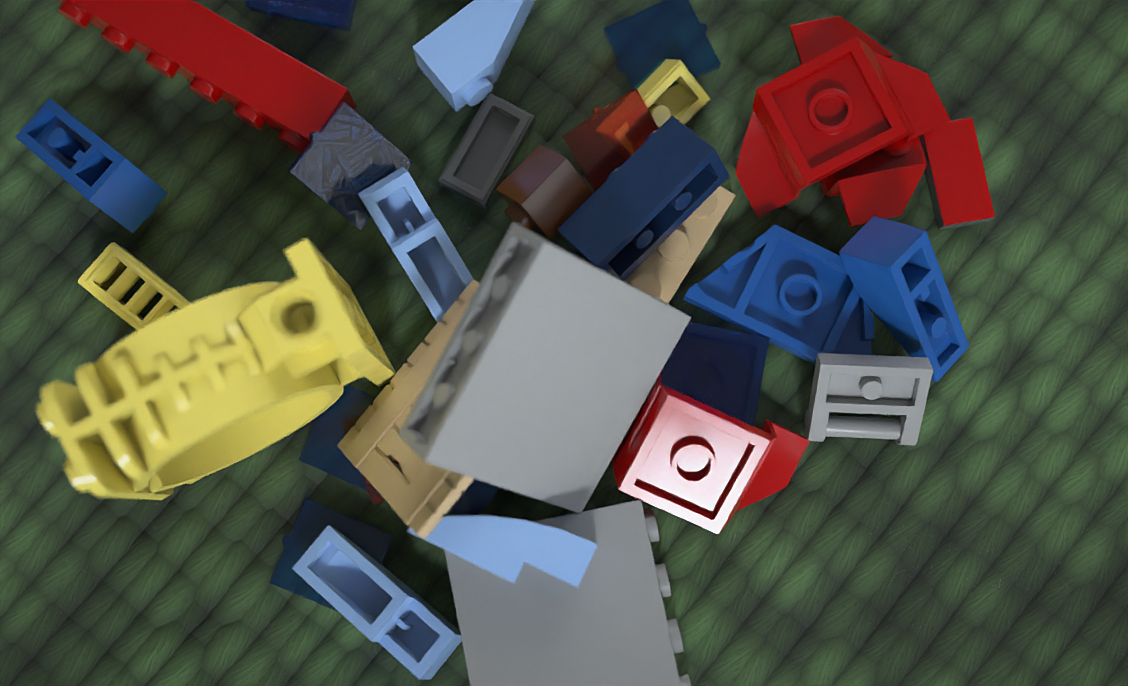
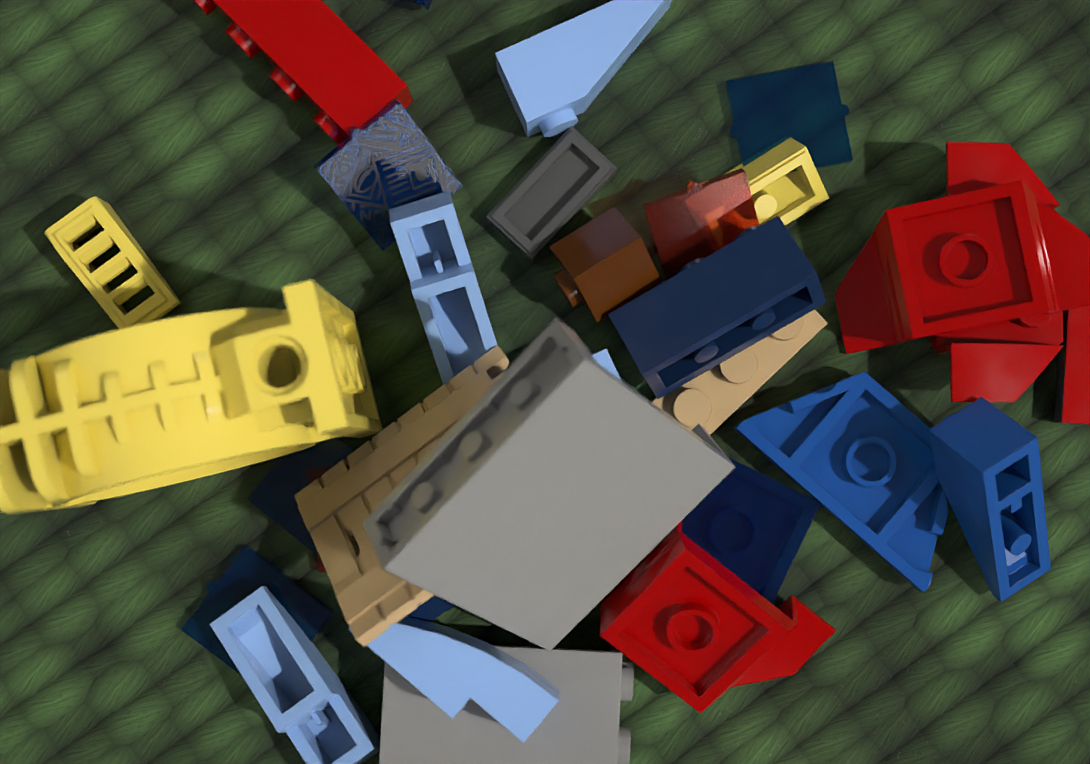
camera: 20 degrees right, 5 degrees up
blue slope [15,98,168,233] -> none
light grey plate [804,353,933,446] -> none

